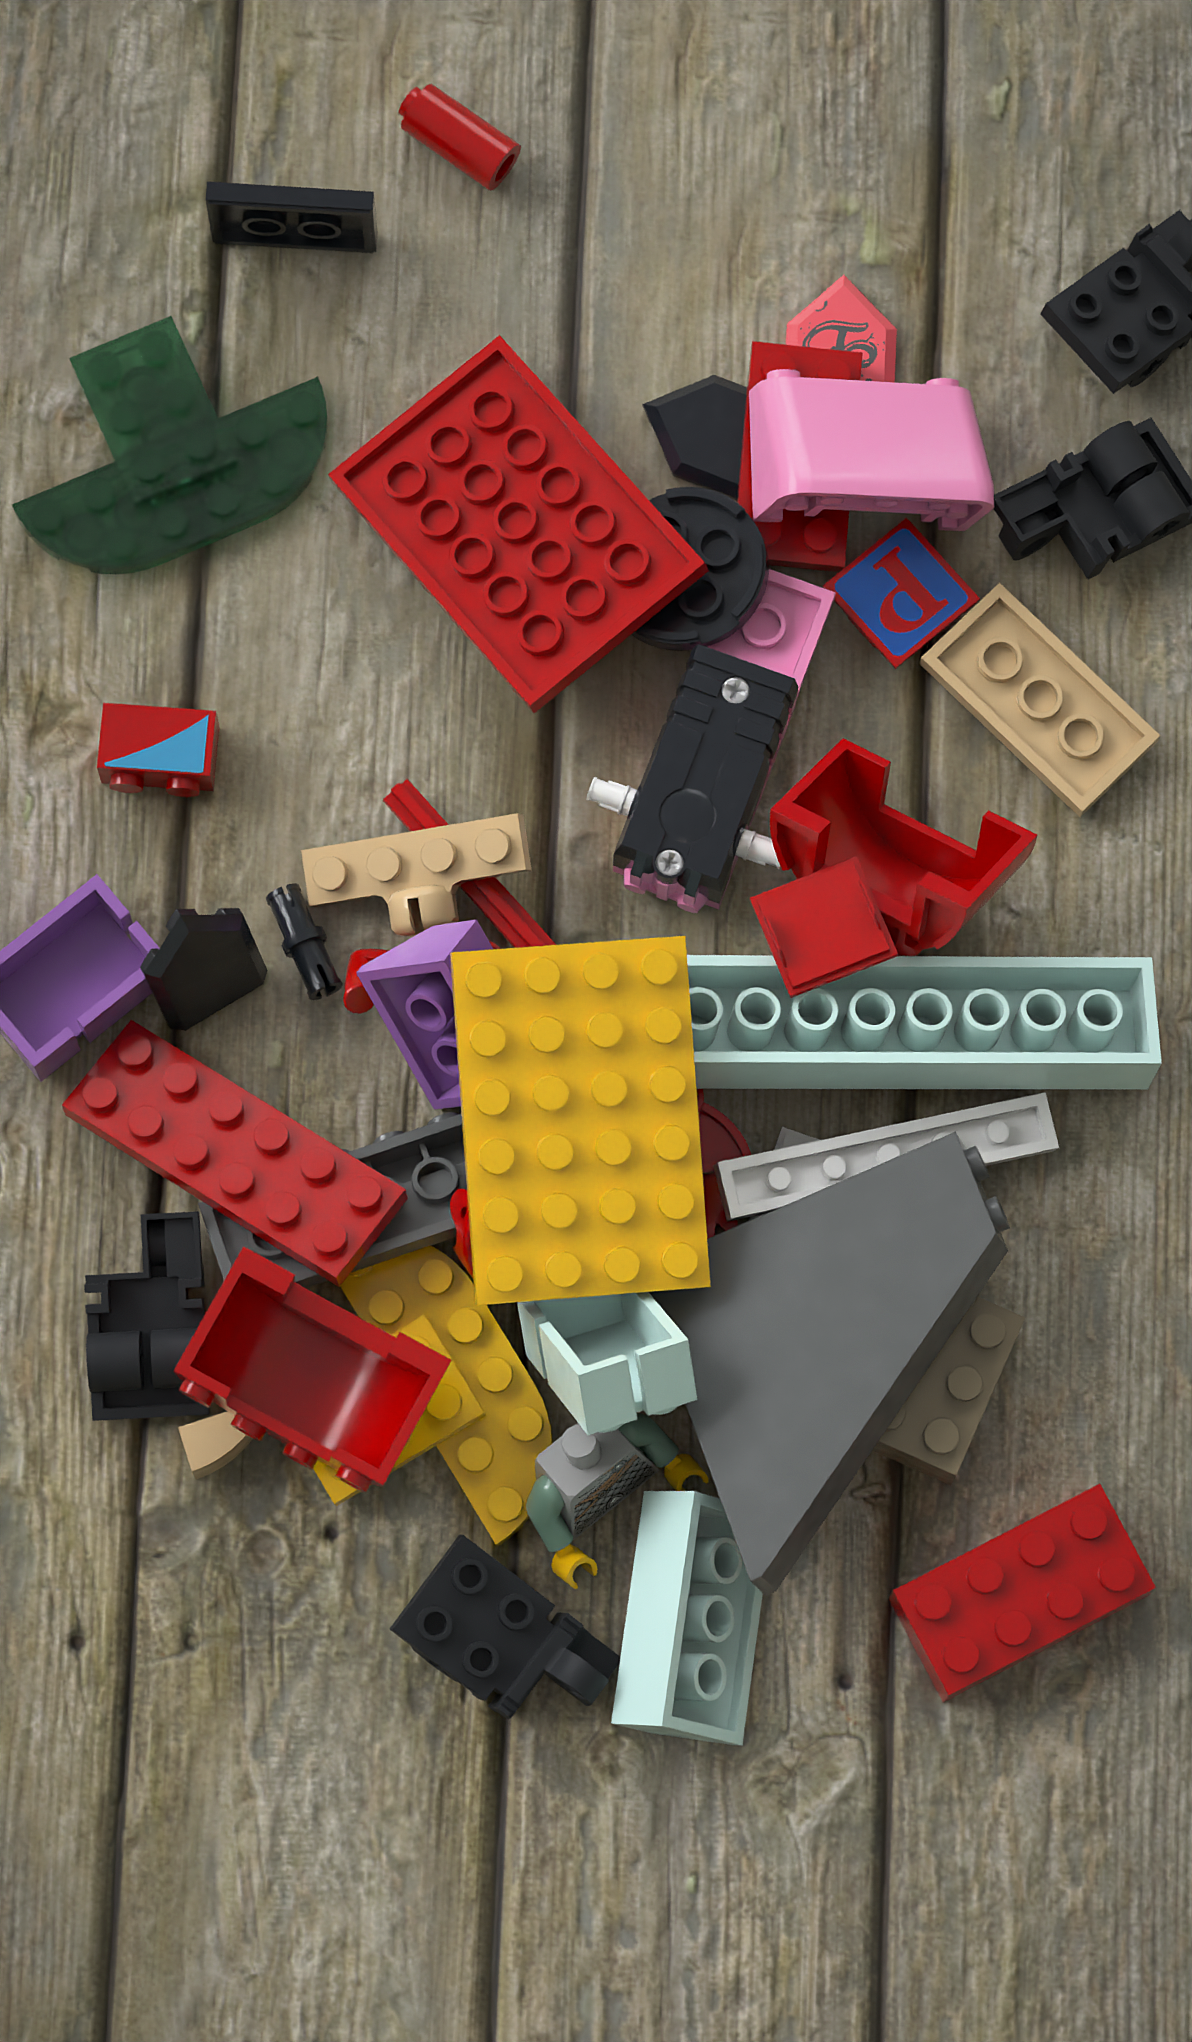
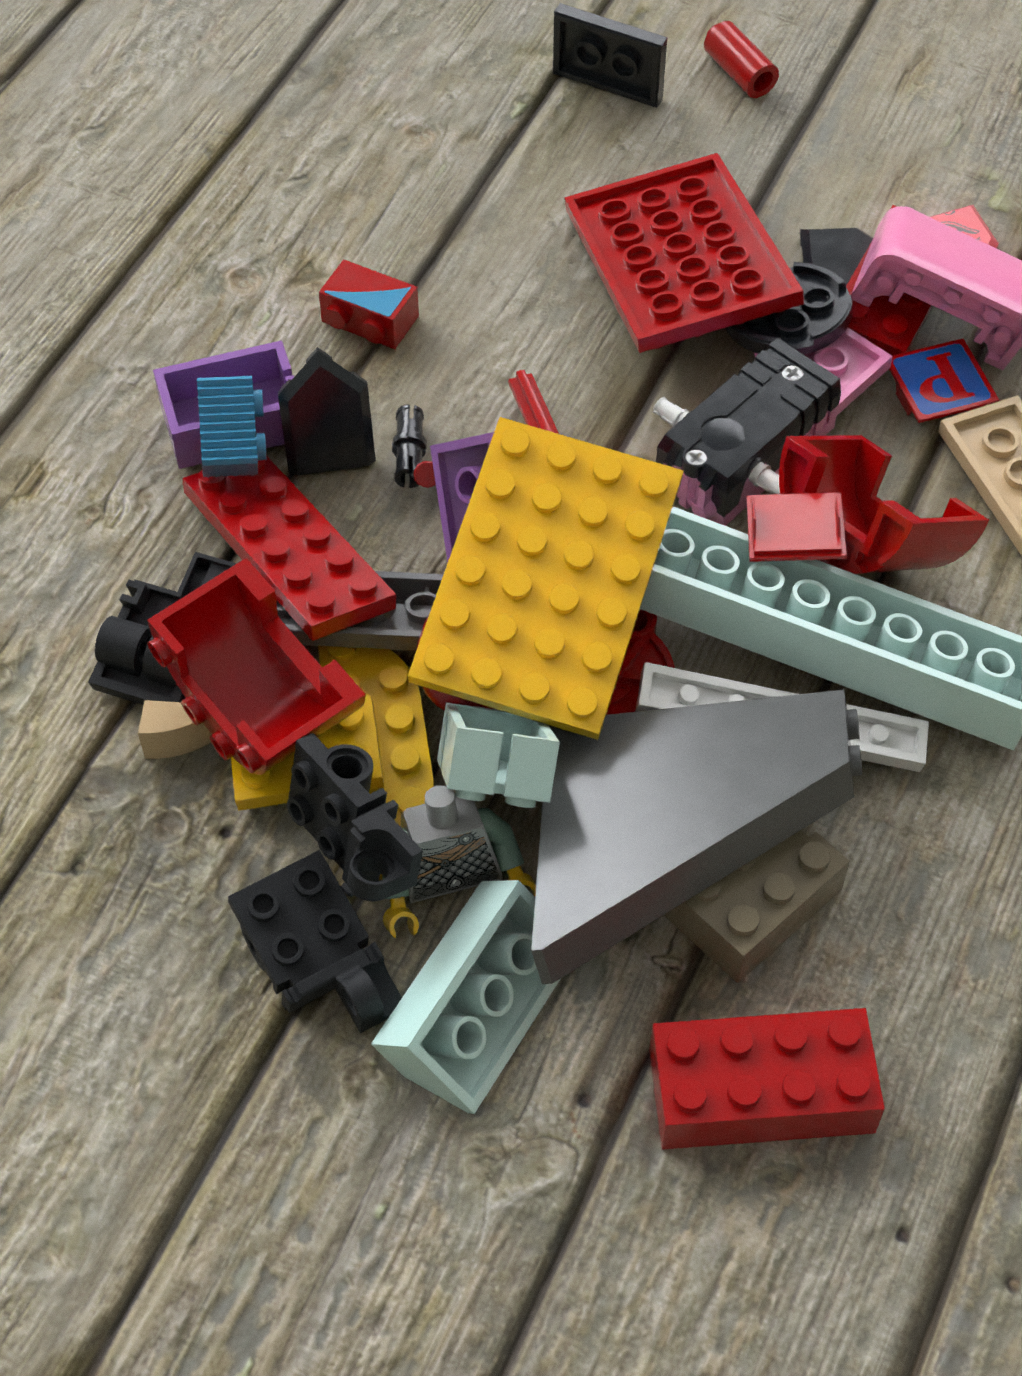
camera: 25 degrees right, 20 degrees down
clear green plate [12,316,328,575] -> none
tan plate [301,813,532,937] -> none
none -> dark azure brick [197,376,266,478]
none -> black plate [287,733,423,901]

